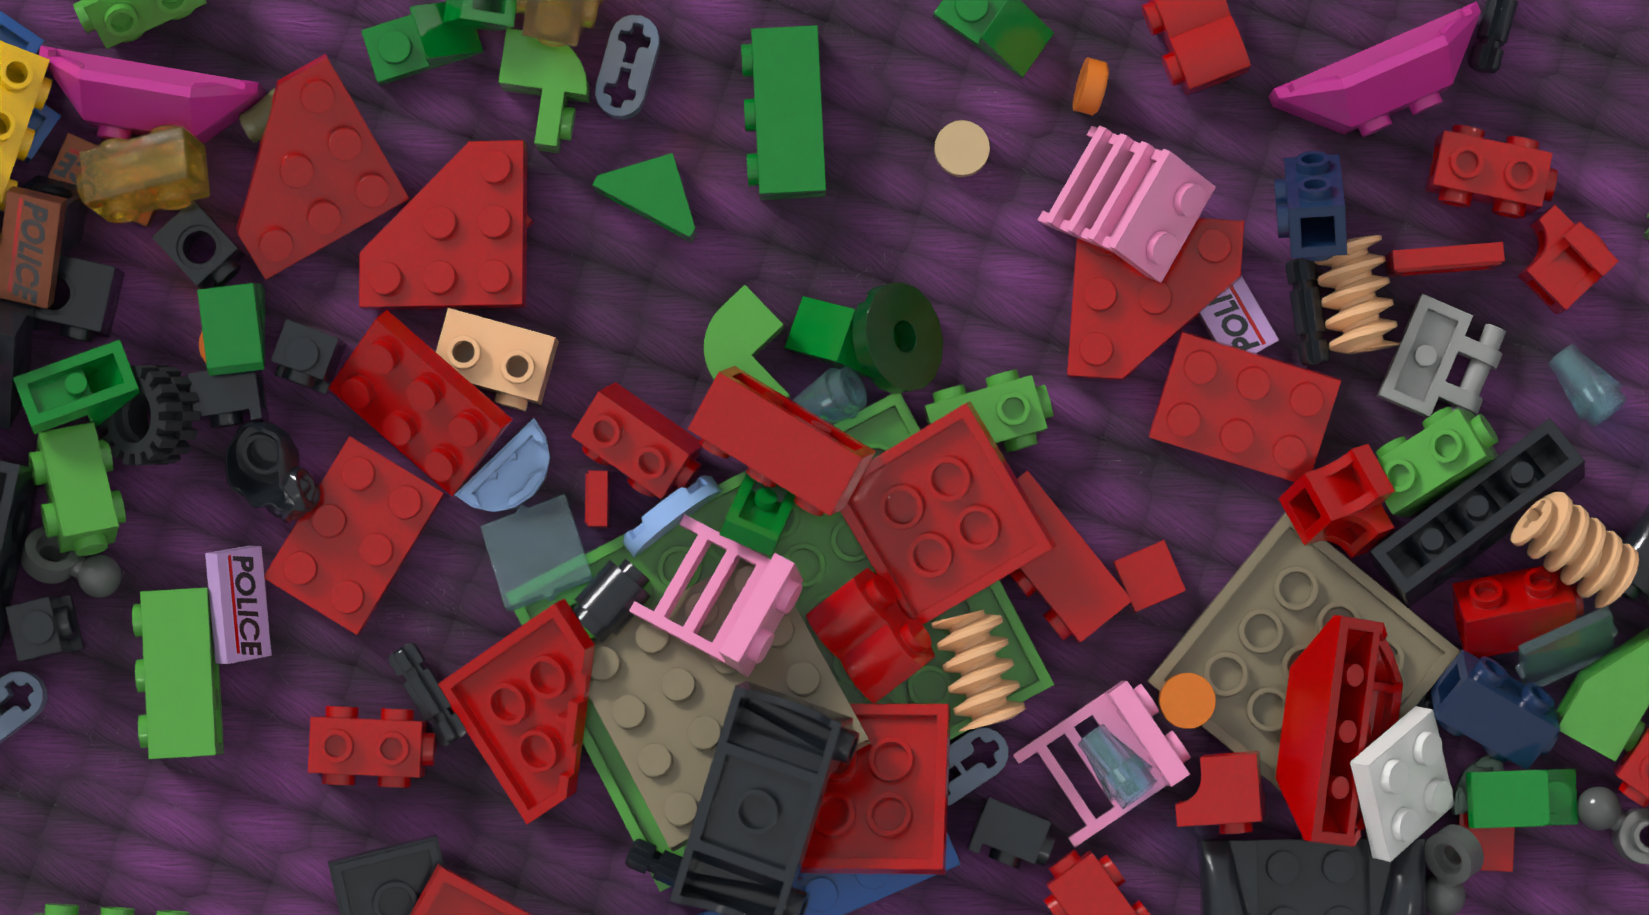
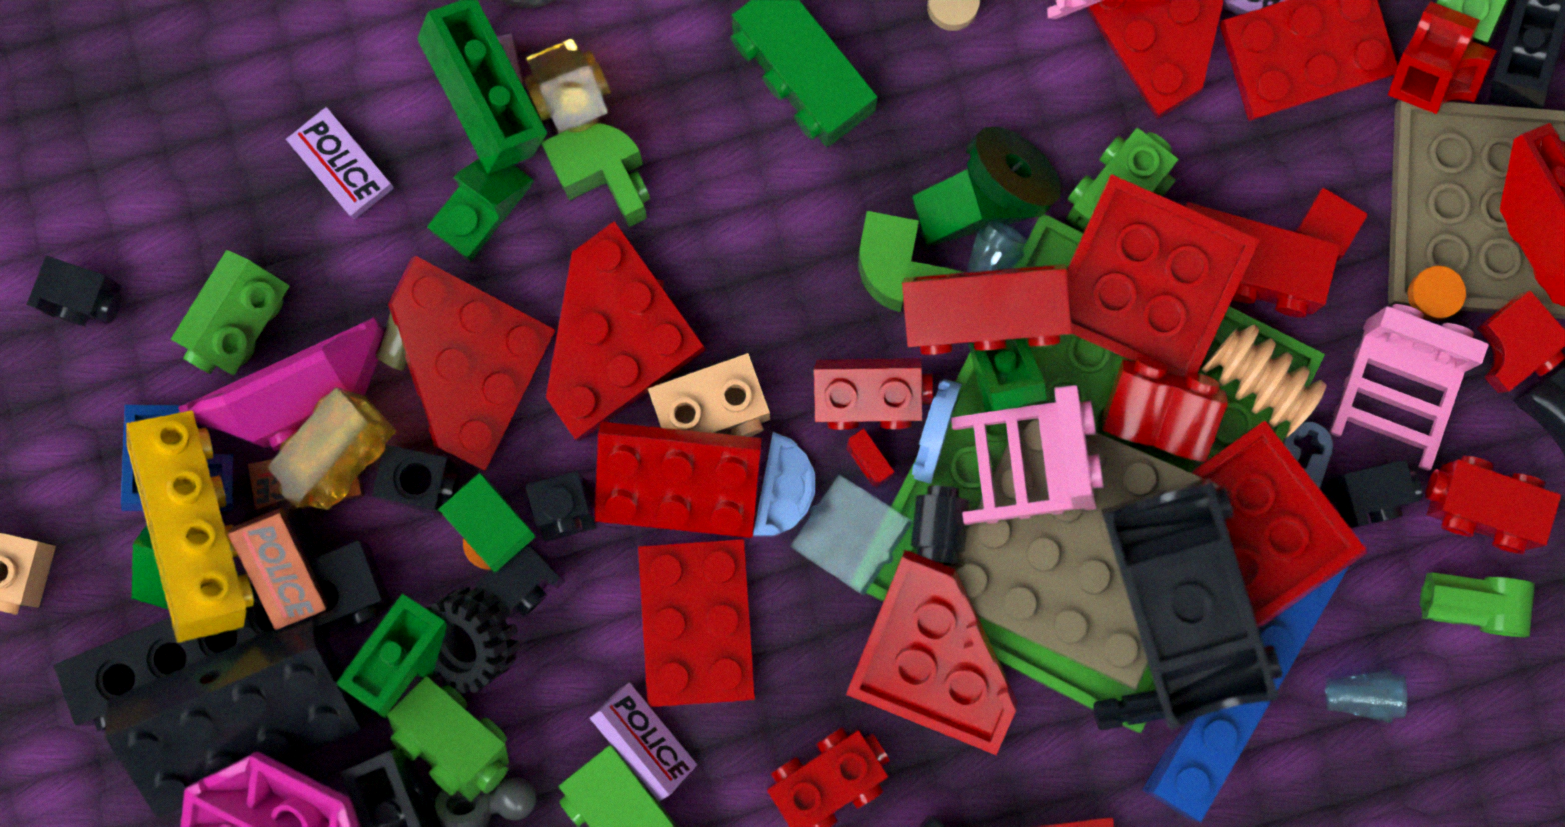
camera: 35 degrees left, 5 degrees down
black hair [225,420,321,523] -> none
black axle [388,642,467,746] -> none
green slope [592,153,697,243] -> none
sand blue beam [595,15,660,120] -> none
clear light blue cone [1078,724,1157,809] -> none

